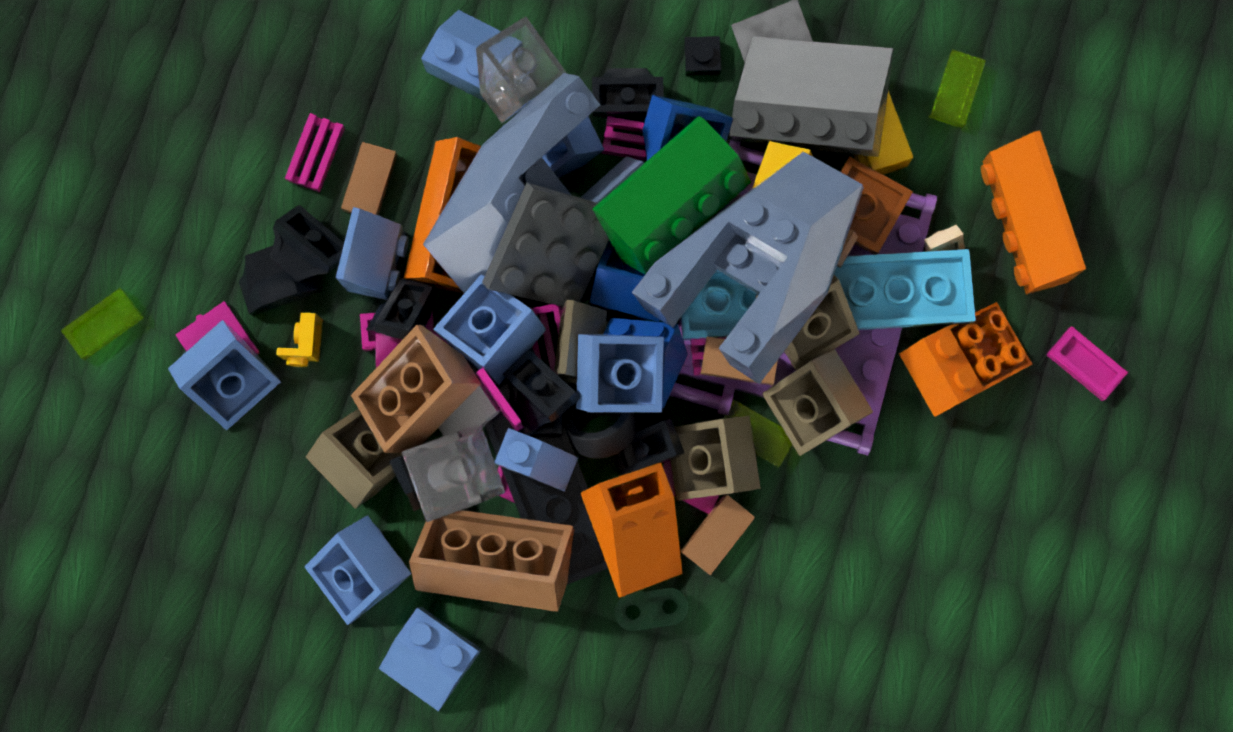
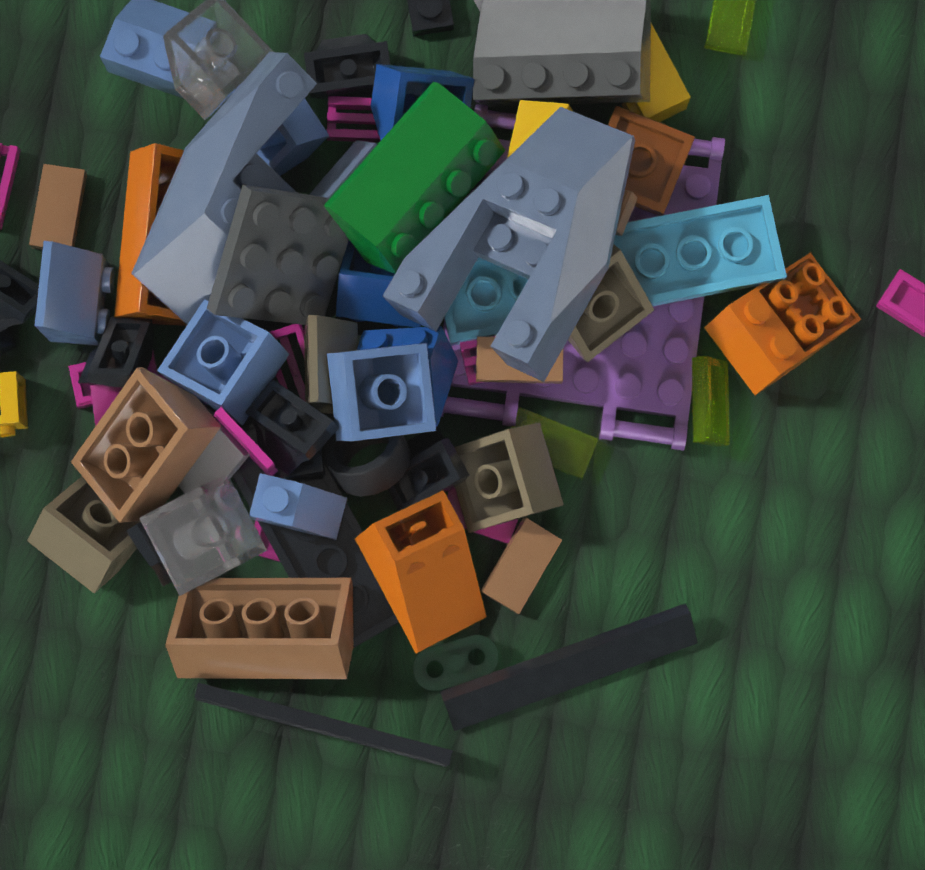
camera: 10 degrees left, 0 degrees up
medium blue slope [304,515,411,625] -> none
medium blue slope [379,607,482,712] -> none
dark tan slope [762,349,873,456] -> none
tan plate [924,224,965,252] -> none
orange slope [981,130,1086,295] -> none
none -> black tile [194,683,453,767]
none -> black tile [440,603,698,731]
none -> clear neon green tile [692,356,730,447]

